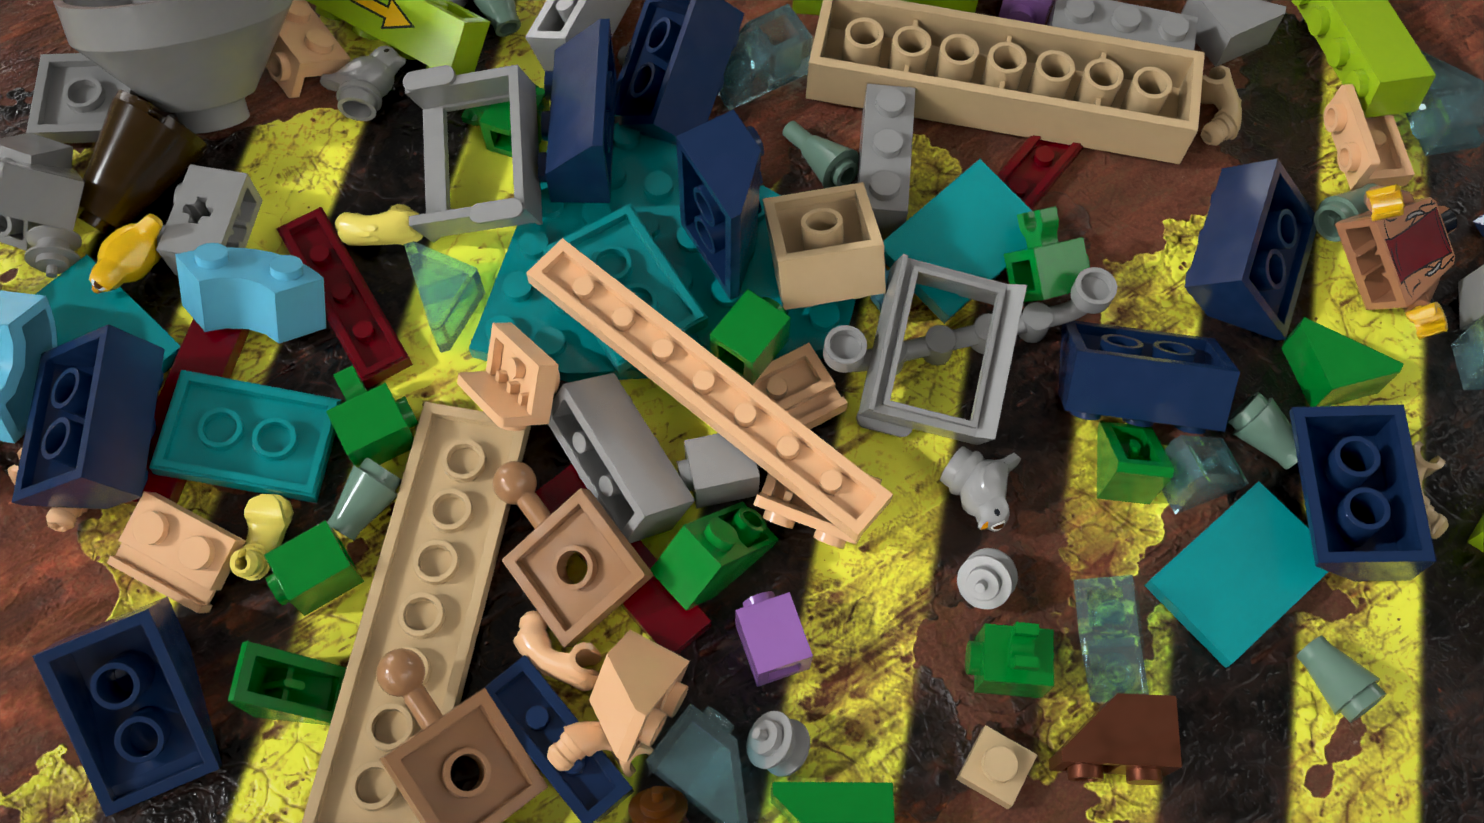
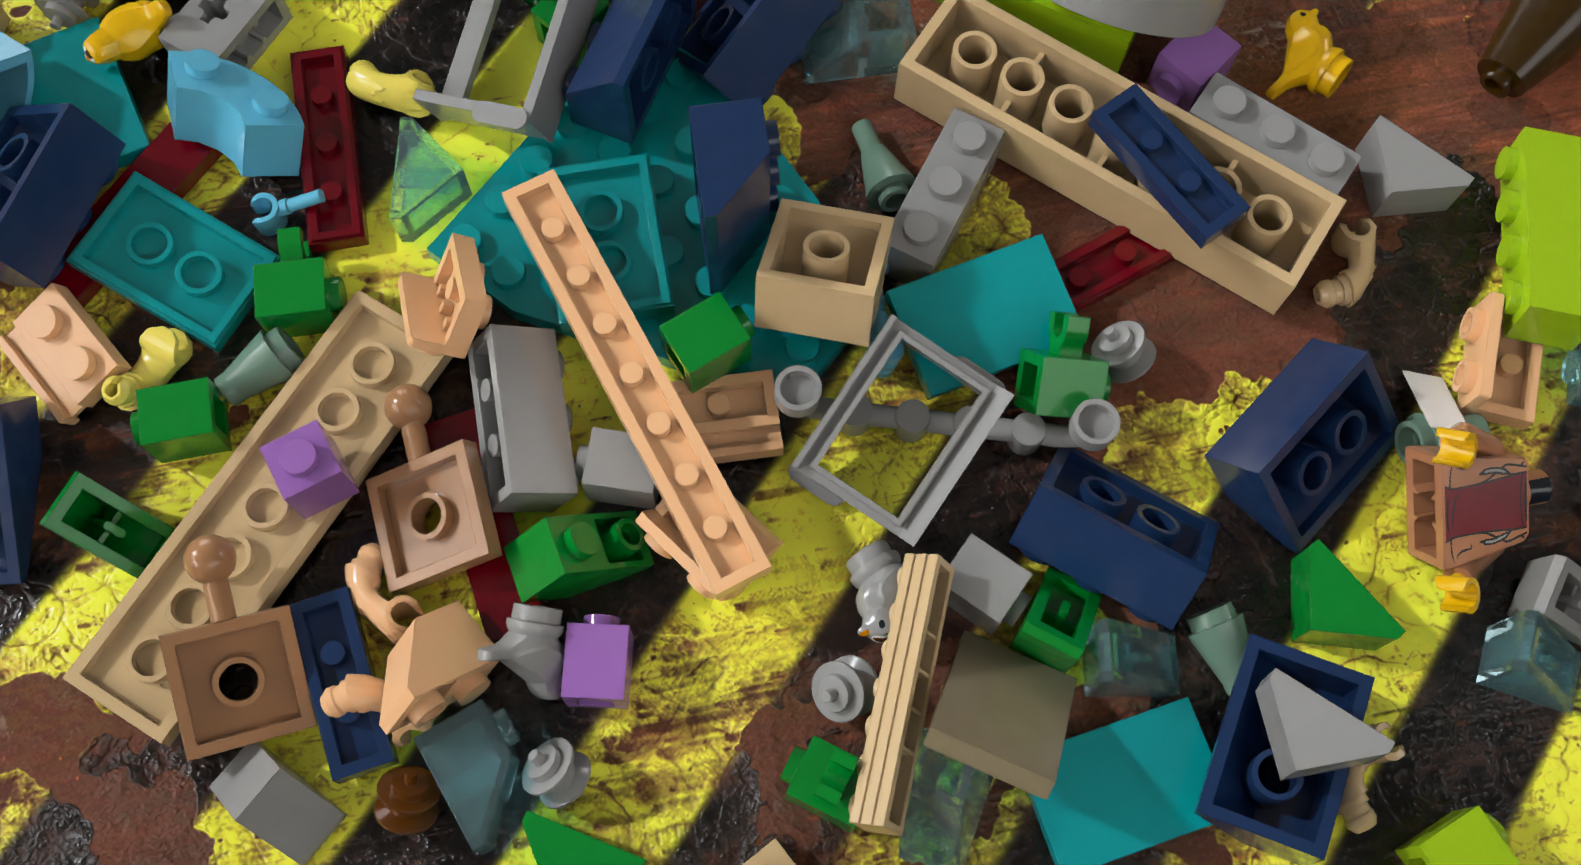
camera: 20 degrees right, 5 degrees up
none -> medium azure hand [251,189,326,236]
none -> medium lavender brick [259,419,360,519]
none -> light grey animal [477,602,565,700]
none -> tan piece [848,553,955,836]
none -> dark tan tile [923,630,1077,800]
none -> light grey brick [947,533,1033,635]
none -> dark blue plate [1088,83,1251,249]
none -> light grey wheel [1091,321,1156,383]
none -> light grey slope [1255,668,1395,781]
none -> white sticker [1402,370,1465,428]

